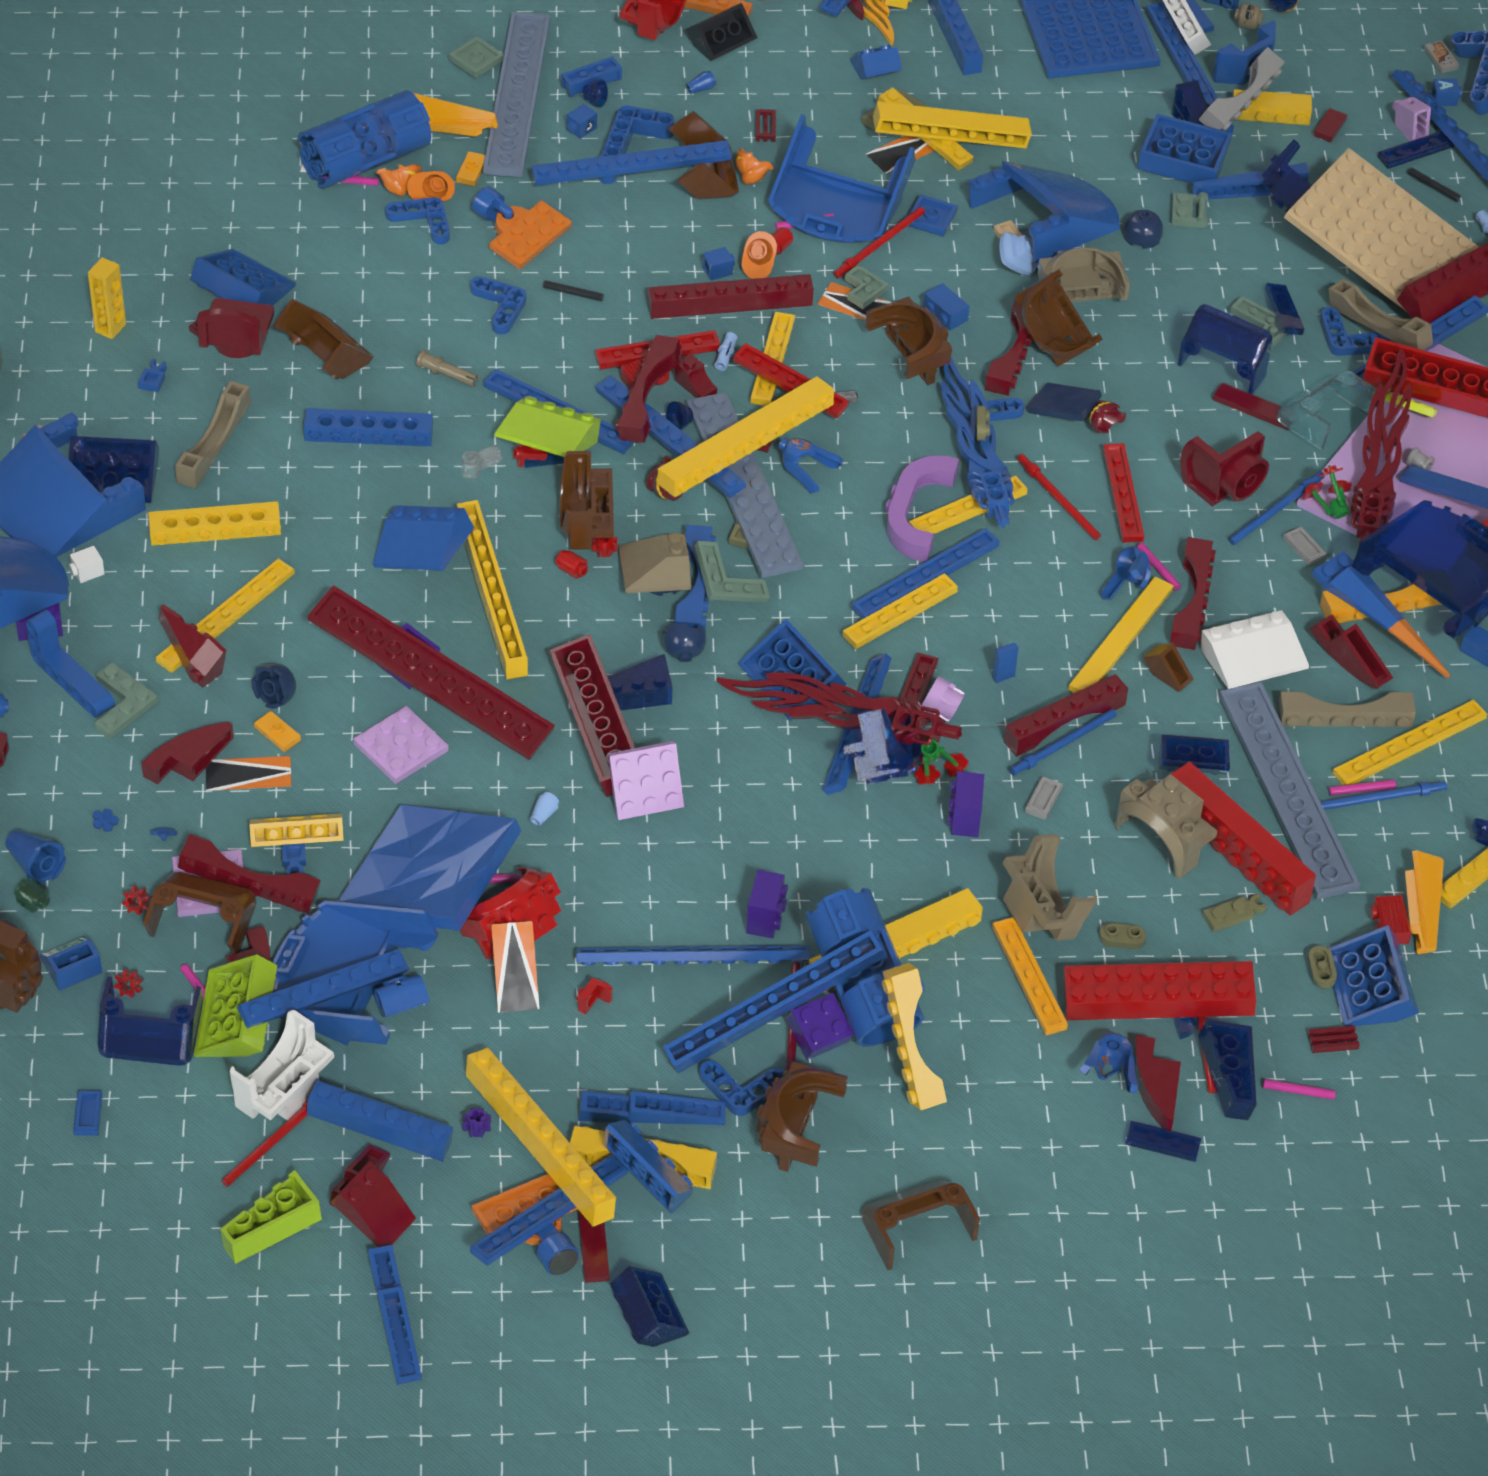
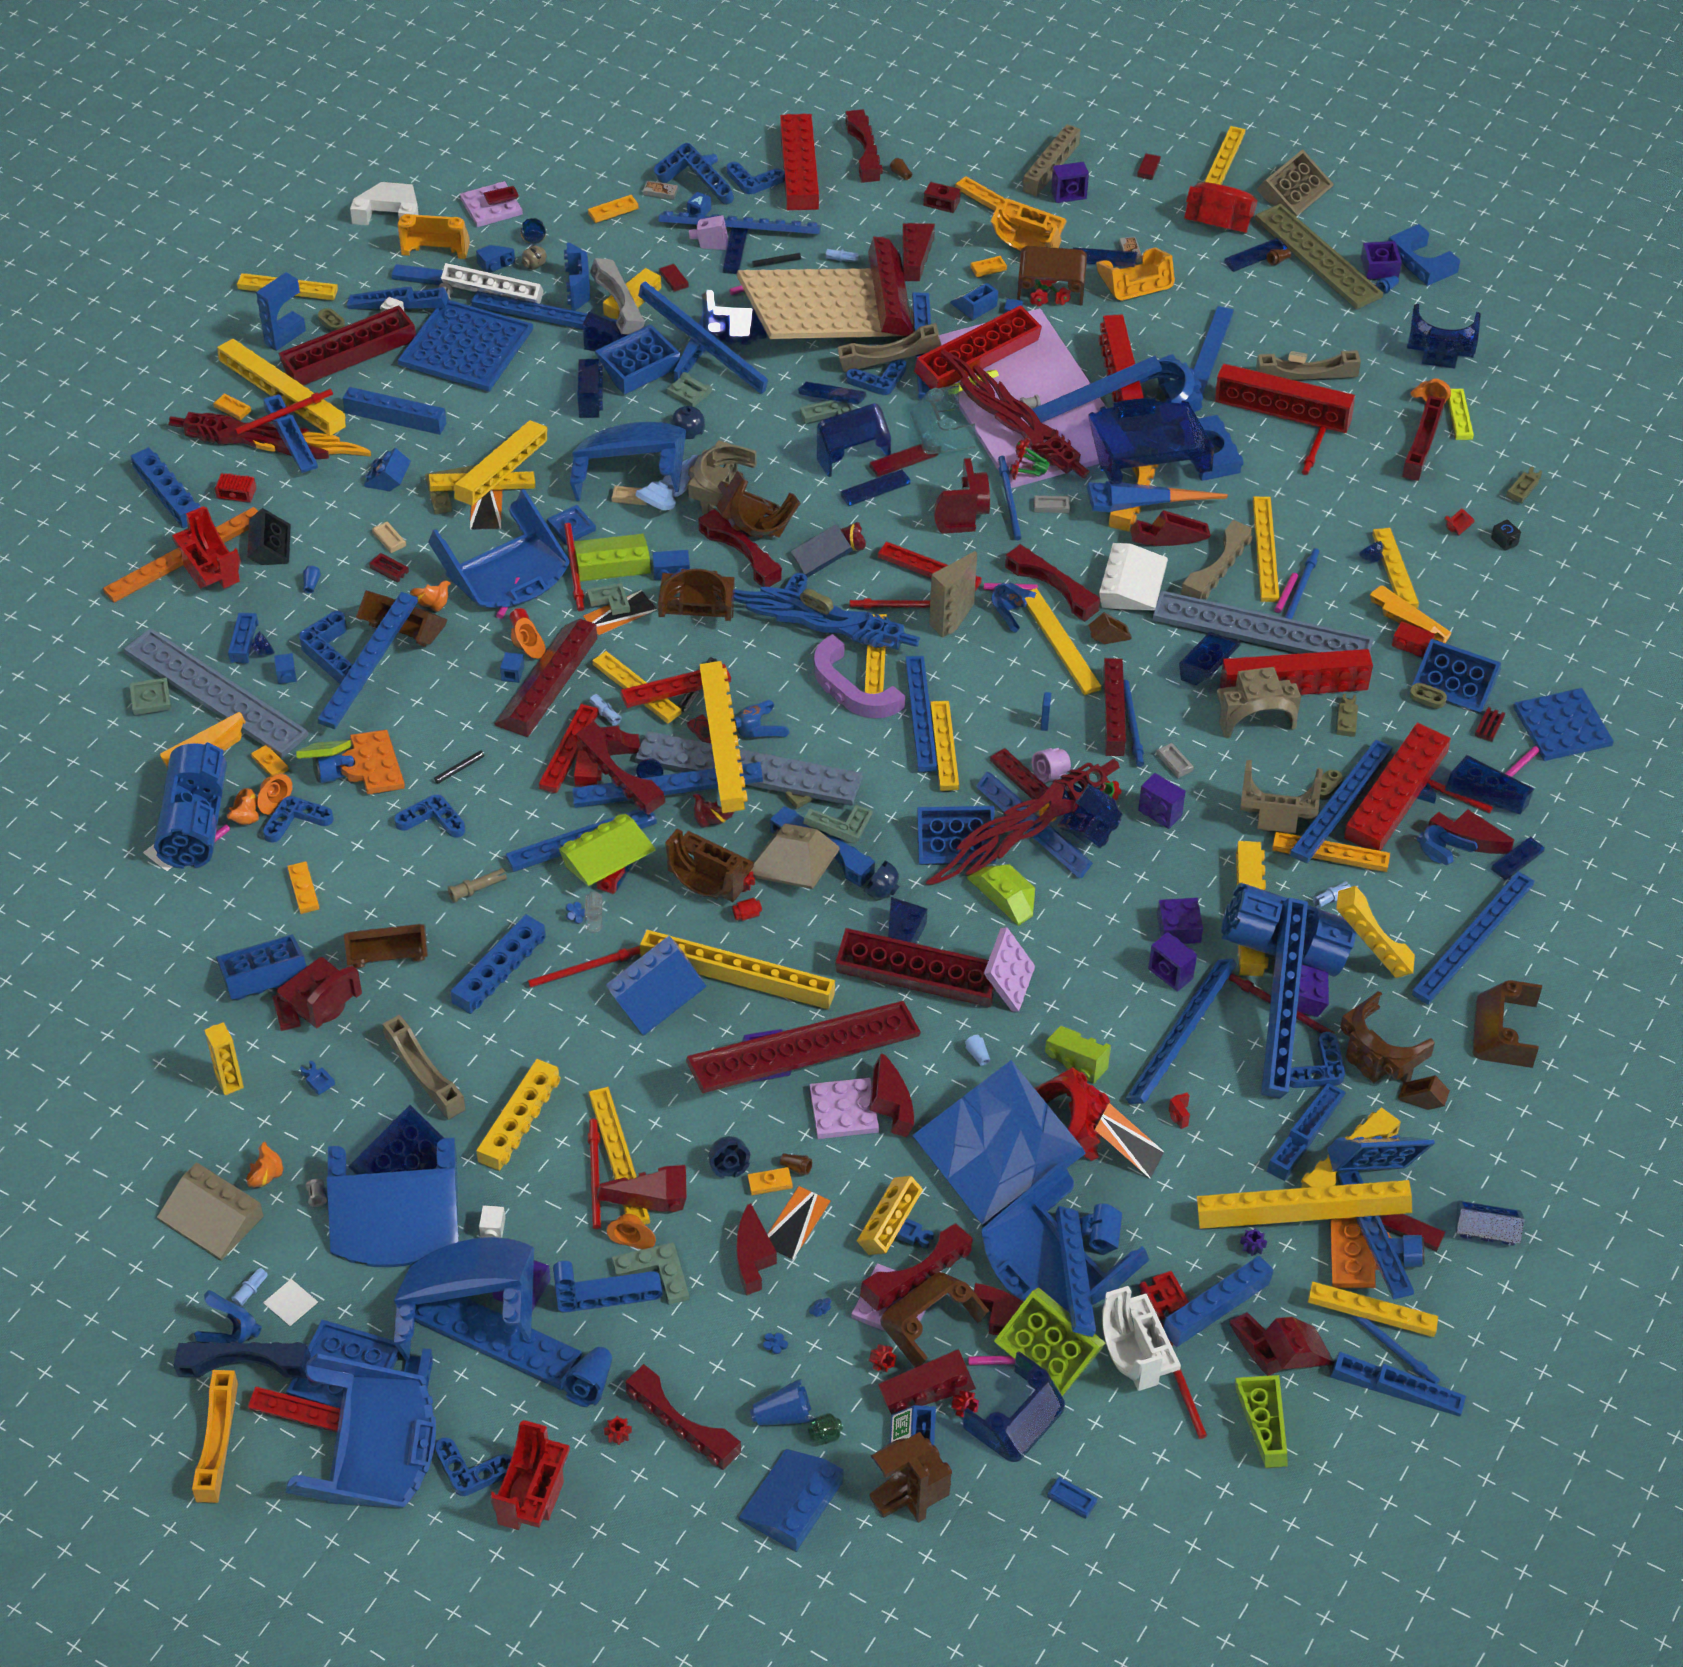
camera: 55 degrees left, 0 degrees up
none -> orange hair [246,1142,284,1188]
none -> light orange plate [287,861,319,914]
none -> lime tile [296,740,351,759]
none -> tan tile [372,522,406,553]
none -> red bar [528,946,641,988]
none -> blue plant [566,902,586,924]
none -> lime slope [574,533,651,582]
none -> clear blue wedge [577,359,603,418]
none -> light orange plate [588,195,639,223]
none -> red bar [588,1119,601,1229]
none -> orange piece [606,1214,656,1250]
none -> blue plate [638,281,768,394]
none -> reddish brown cone [780,1153,813,1176]
none -> clear blue tile [841,469,910,506]
none -> dark red slope [870,1053,914,1138]
none -> dark red wedge [878,1349,976,1415]
none -> dark tan slope [929,551,977,637]
none -> lime wedge [967,864,1035,926]
none -> lime wedge [1045,1025,1111,1084]
none -> red plate [1138,1270,1189,1321]
none -> dark purple brick [1157,898,1203,944]
none -> blue plate [1290,740,1393,863]
none -> yellow plate [1308,1281,1438,1337]
none -> light blue pin [1313,881,1351,908]
none -> blue bar [1349,1314,1440,1384]
none -> reddish brown slope [1398,1075,1450,1110]
none -> blue plate [1412,871,1534,1005]
none -> blue plate [1513,688,1614,761]

